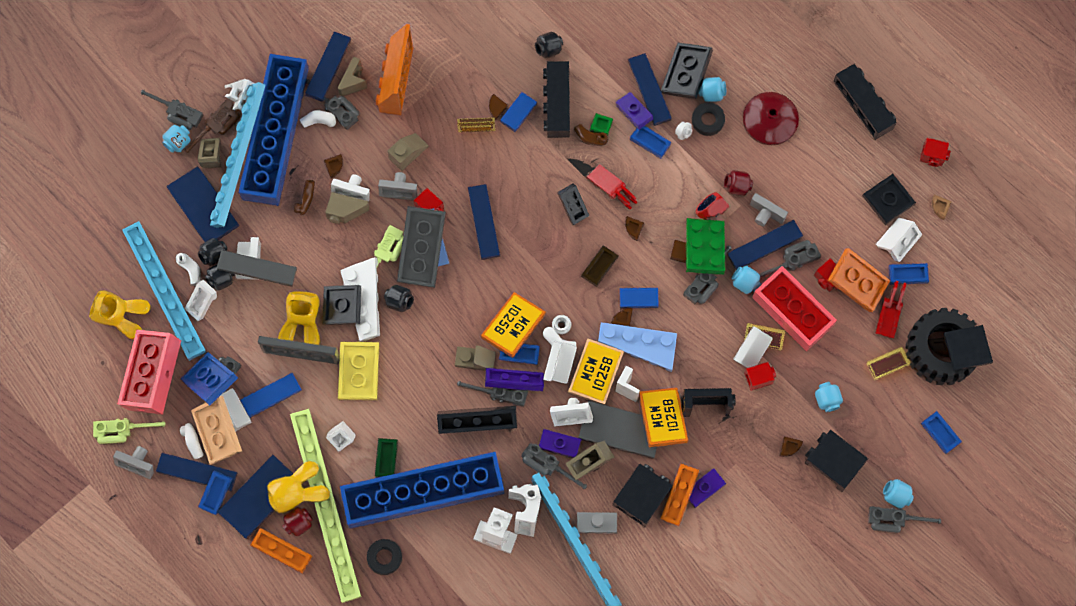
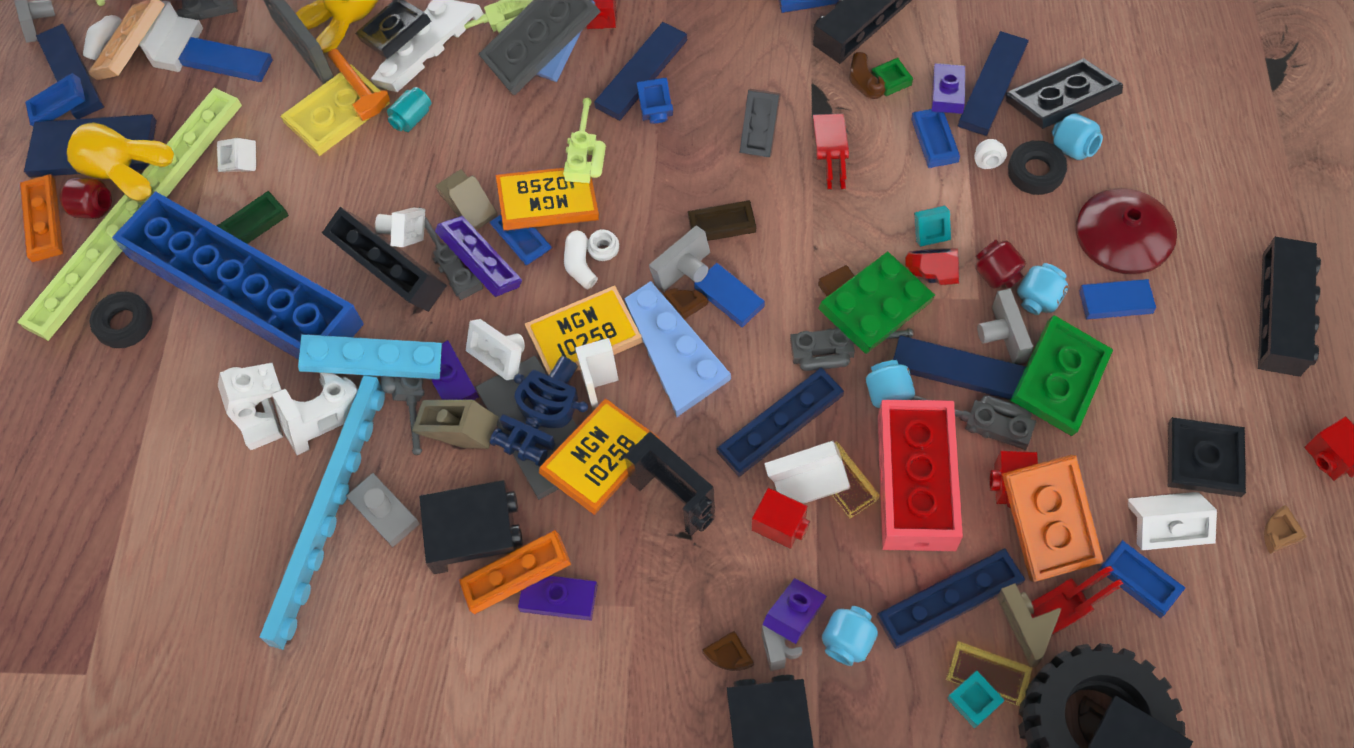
camera: 50 degrees right, 10 degrees down
black head [384,285,414,312] -> none
white panel [543,341,577,384] -> none
reddish brown tile [625,216,644,241] -> none
none -> medium azure plate [298,334,442,379]
none -> orange piece [328,49,390,121]
none -> white tile [375,208,425,247]
none -> teal brick [387,87,432,132]
none -> dark blue torso [490,356,588,467]
none -> yellowish green piece [563,98,606,183]
none -> blue bracket [637,77,673,124]
none -> light grey tile [649,225,711,292]
none -> dark blue tile [717,367,844,477]
none -> dark purple plate [762,578,827,644]
none -> light grey tile [762,625,802,671]
none -> dark blue tile [876,548,1025,649]
none -> teal tile [914,205,951,247]
none -> teal tile [947,670,1005,729]
none -> dark tan slope [997,583,1061,668]
none -> green plate [1010,315,1113,436]
none -> medium azure head [1017,263,1069,315]
none -> blue tile [1079,279,1156,320]

